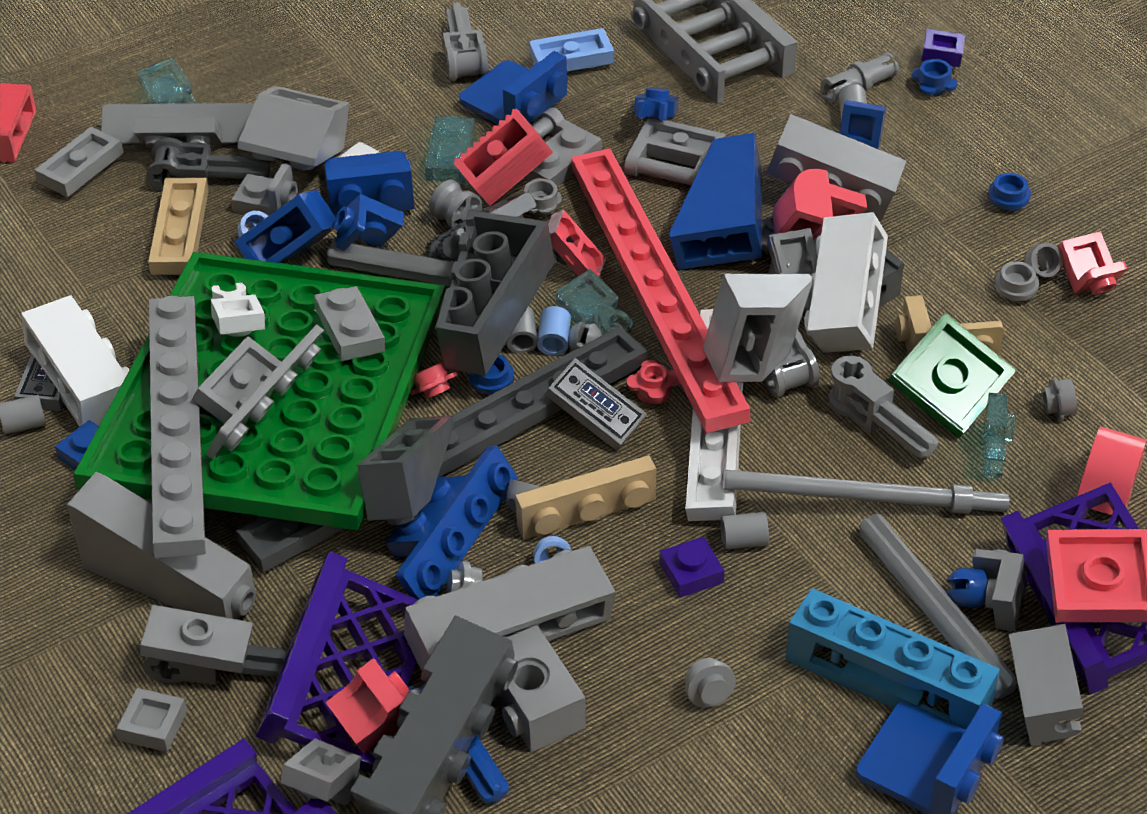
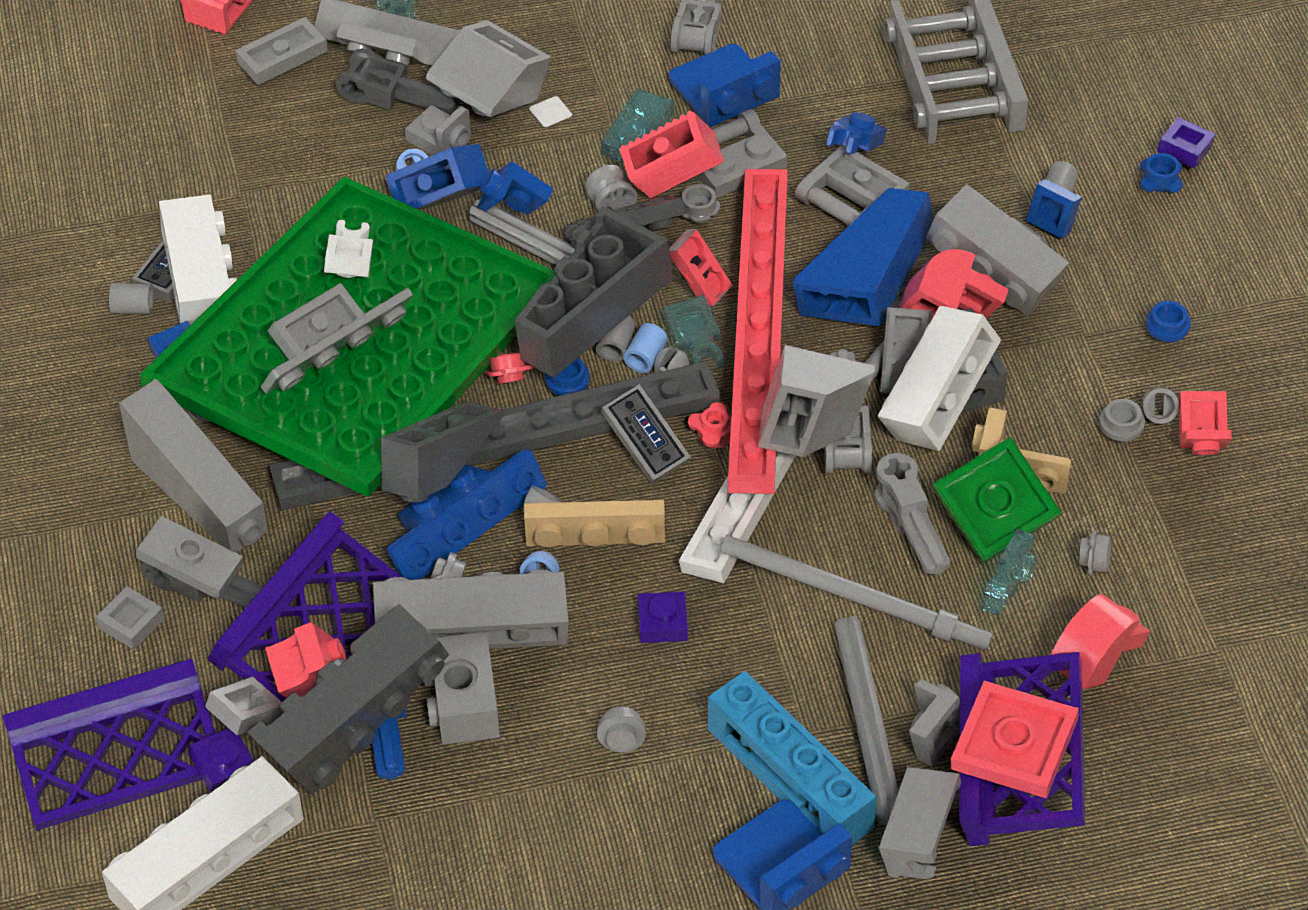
camera: 20 degrees right, 5 degrees up
tan plate [148,178,209,275] -> none
light grey plate [149,296,206,558] -> none
light grey plate [314,286,385,361] -> none
blue bracket [325,151,414,217] -> none
light blue plate [529,28,614,71] -> none
light grey hinge [720,512,769,549] -> none
light grey pin [820,52,899,103] -> none
blue hinge [946,568,988,609] -> none

